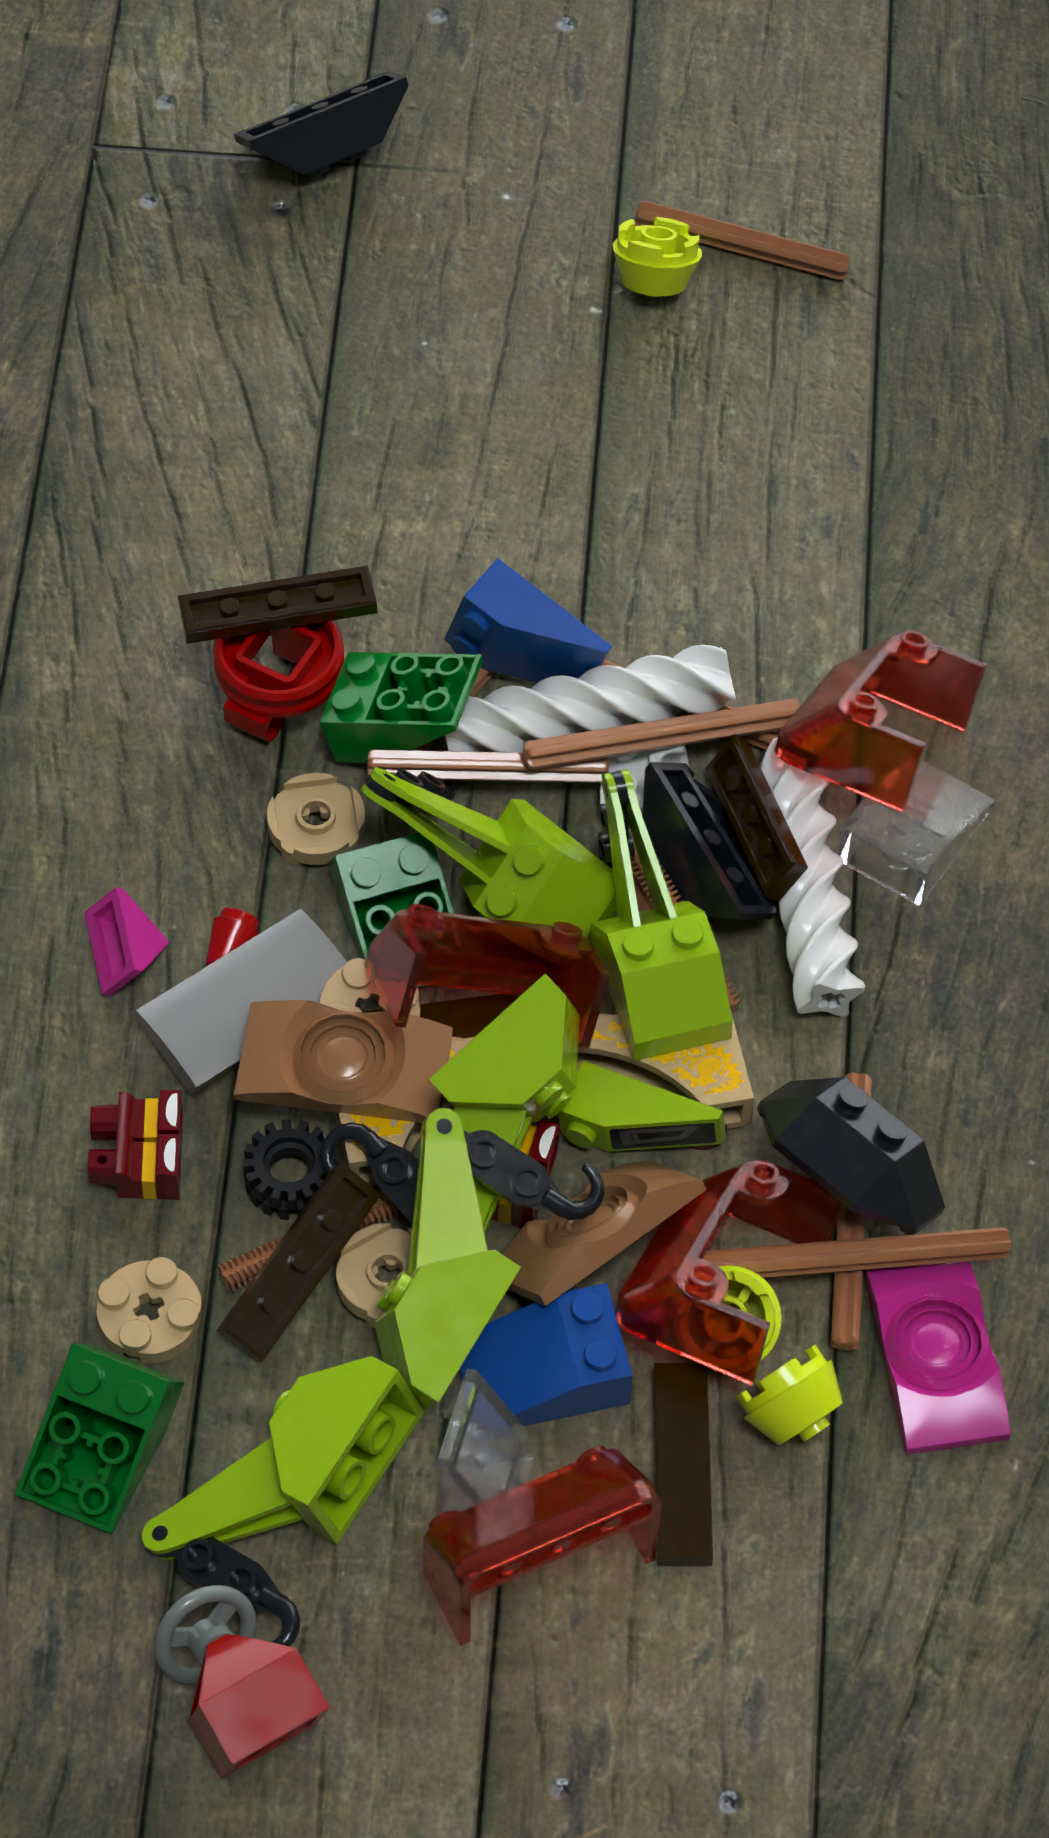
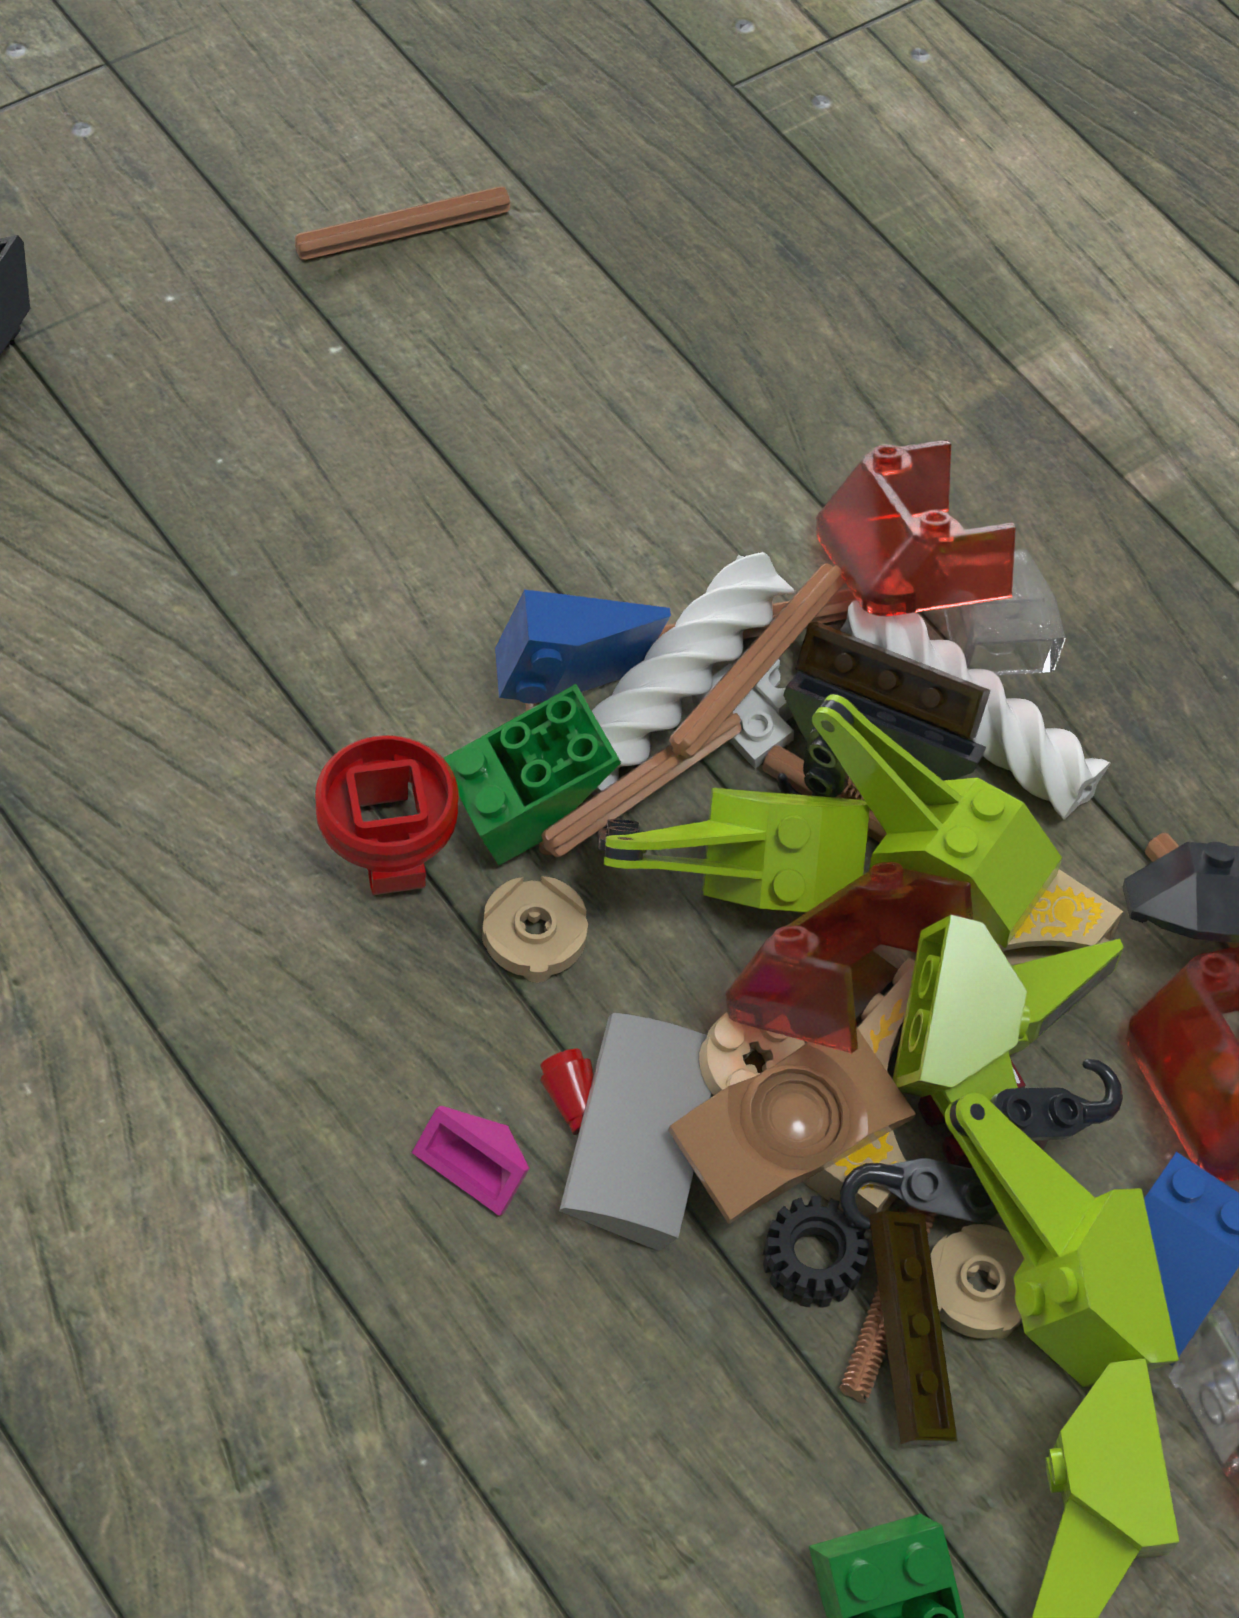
camera: 45 degrees left, 0 degrees up
dark red hips [87,1090,183,1200] -> none
tan plate [96,1257,202,1363] -> none
dark brown tile [178,565,377,644] -> none
slope [328,832,471,988] -> none
medium nougat slope [502,1160,707,1306] -> none
neon yellow cone [612,217,702,297] -> none

